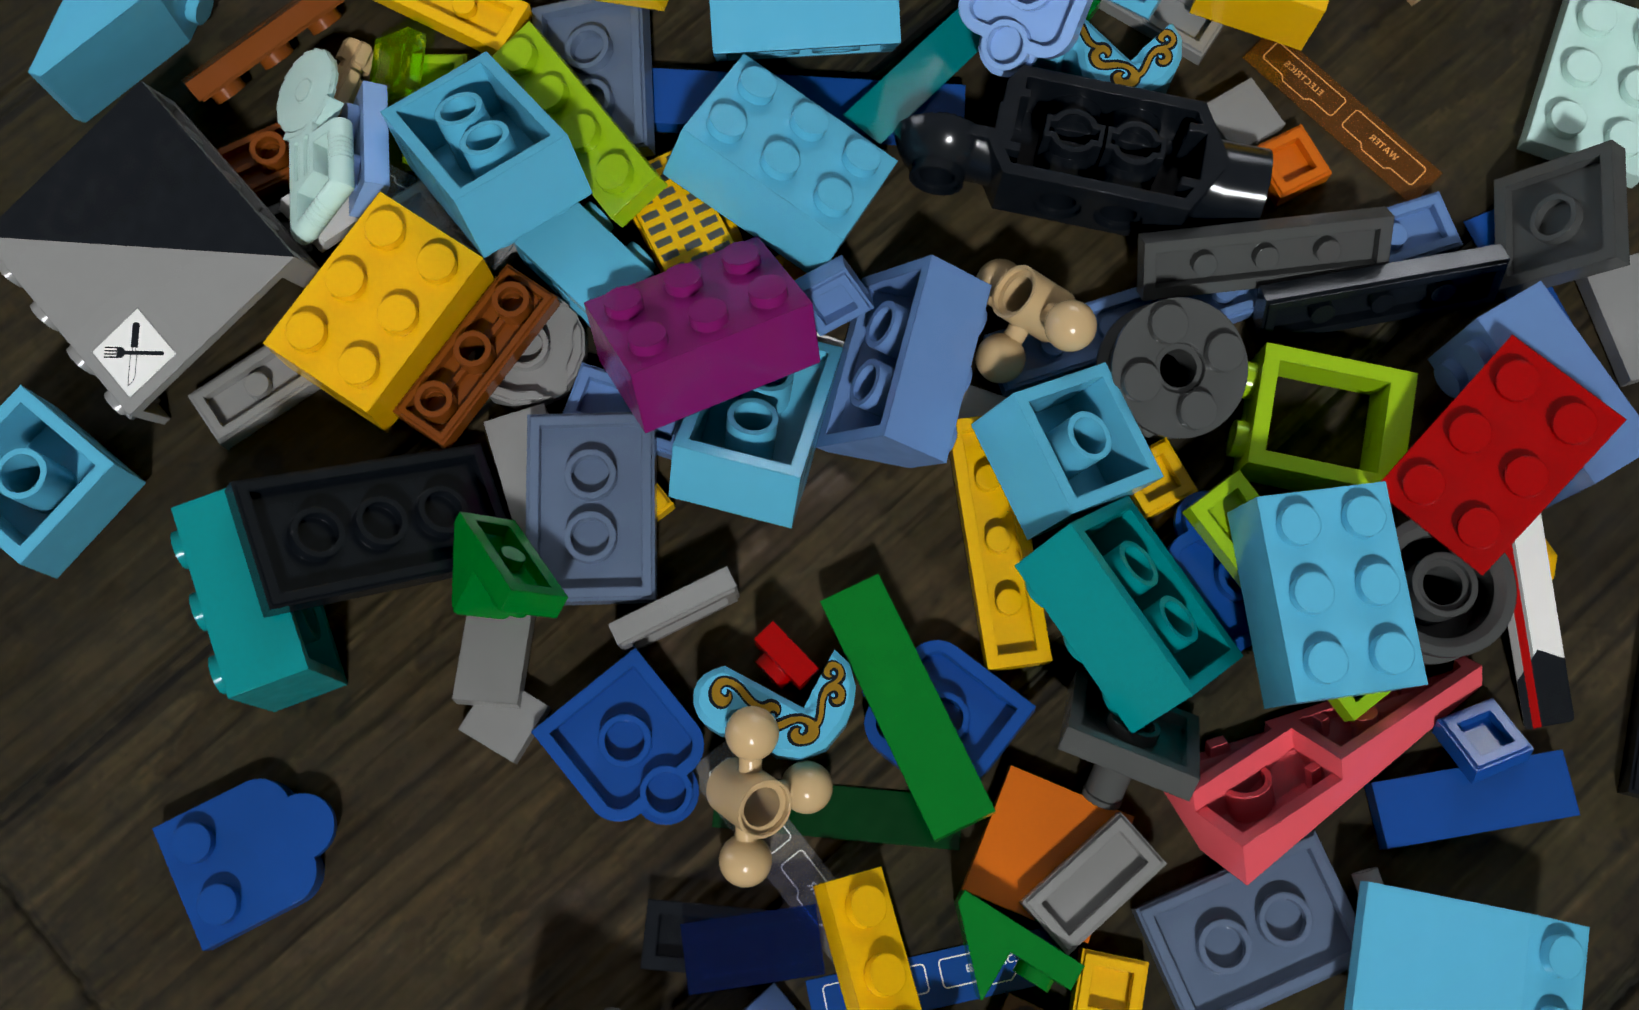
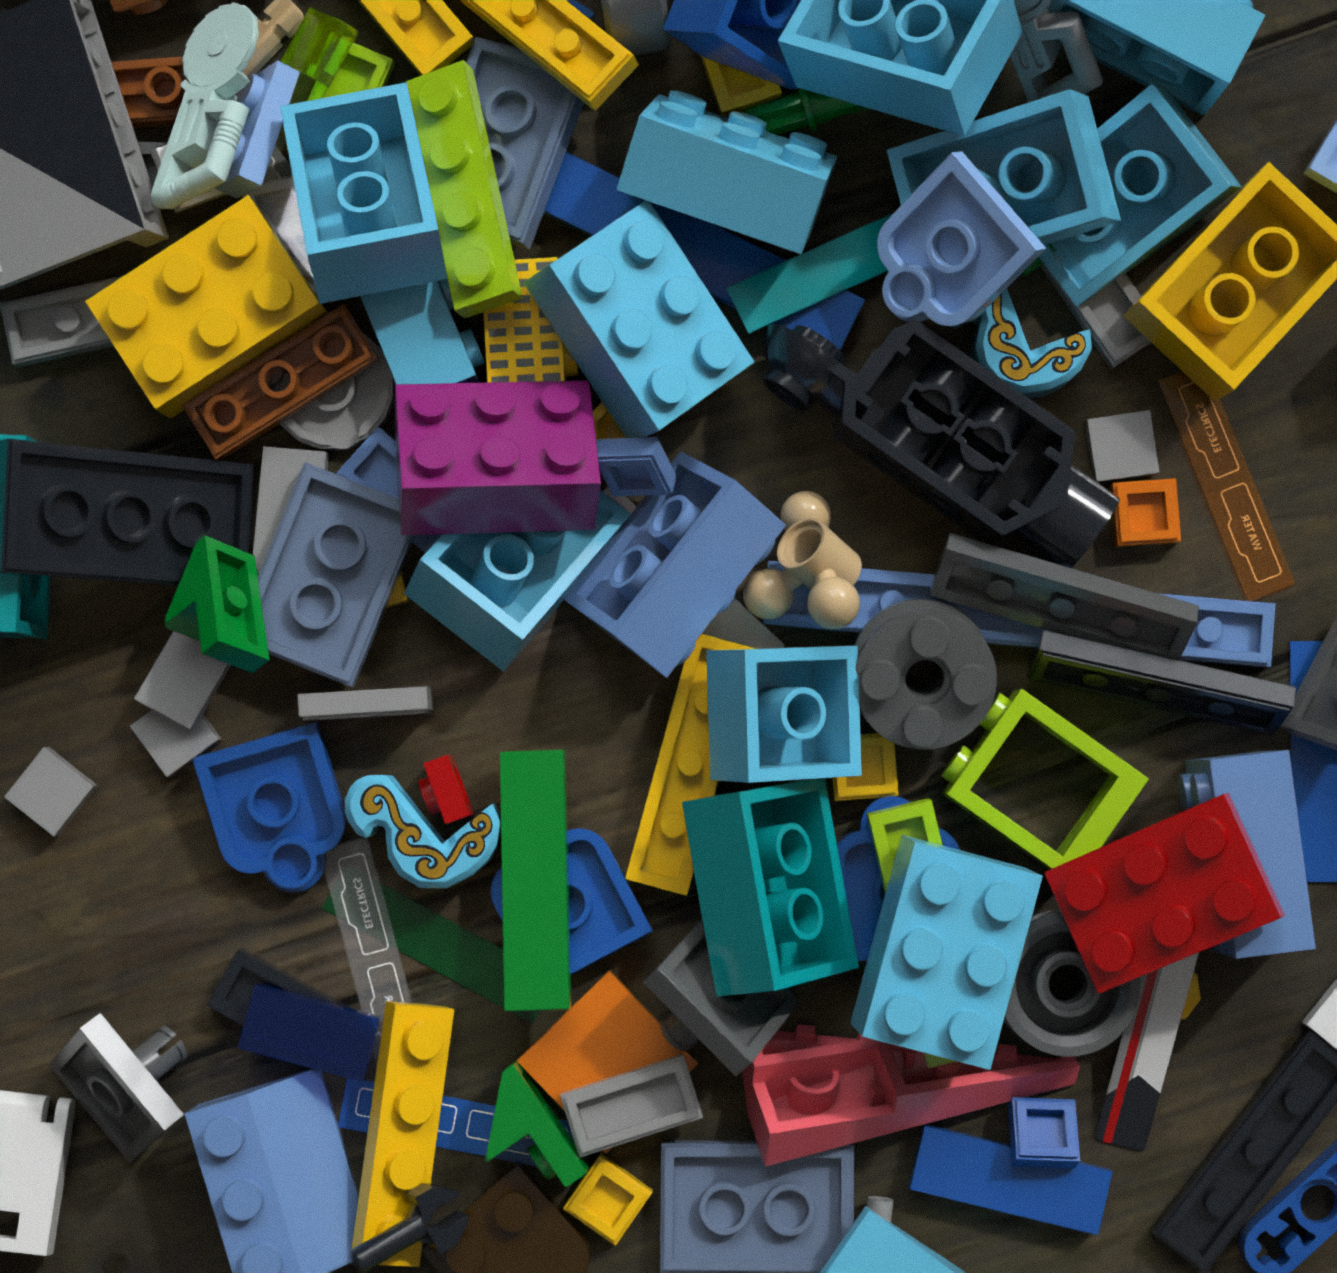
camera: 30 degrees right, 10 degrees up
tan piece [706,706,833,888] -> none
none -> light grey tile [4,747,98,836]

